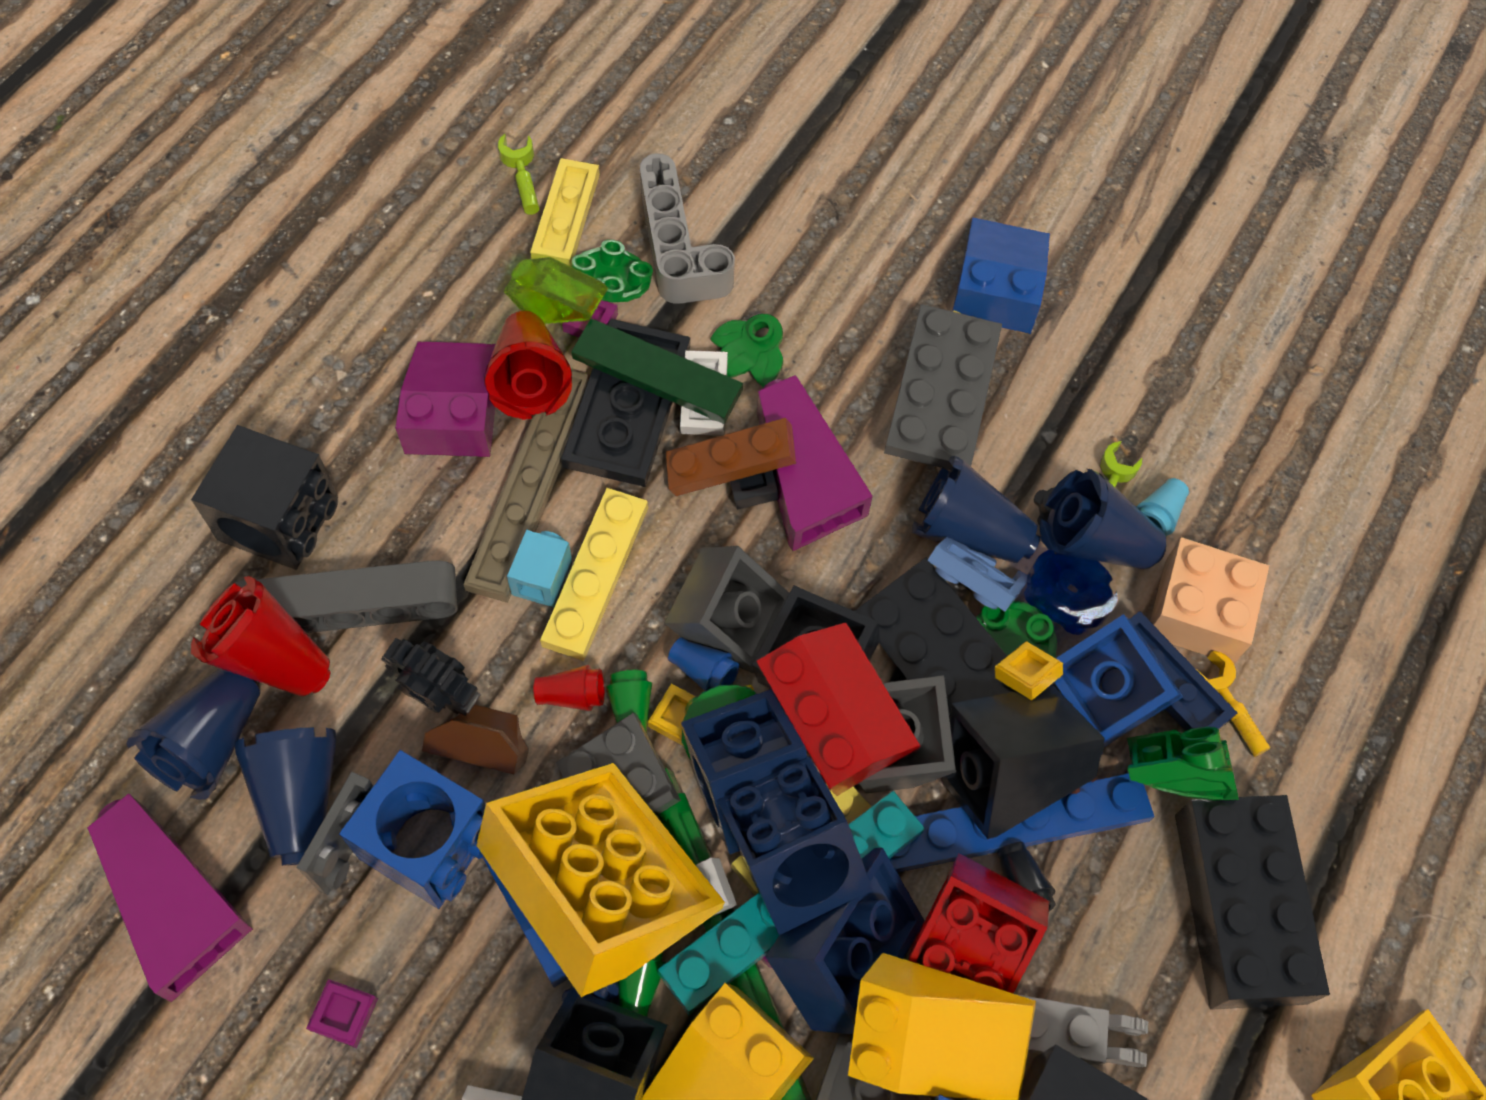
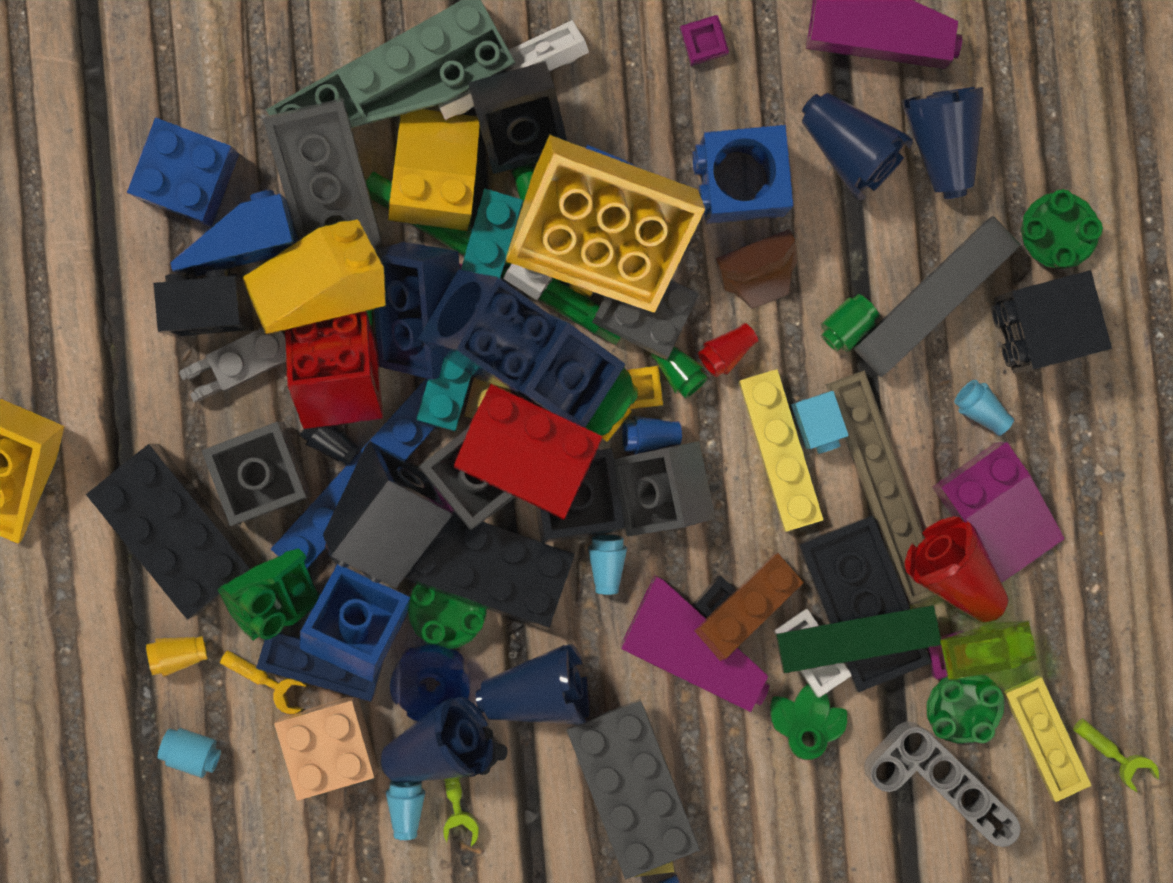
camera: 150 degrees right, 25 degrees up
red cone [191,576,331,697] -> none
dark grey piece [296,771,373,895] -> none
black gear [381,638,481,716] -> none
medium blue wing [927,537,1031,611] -> none
yellow tile [995,641,1063,701] -> none
none -> yellow cone [146,636,208,677]
none -> medium azure brick [157,728,221,778]
none -> dark grey brick [201,421,313,526]
none -> medium azure cone [588,534,627,595]
none -> green brick [821,294,880,352]
none -> medium azure cone [954,380,1014,436]
none -> green dish [1021,189,1103,269]

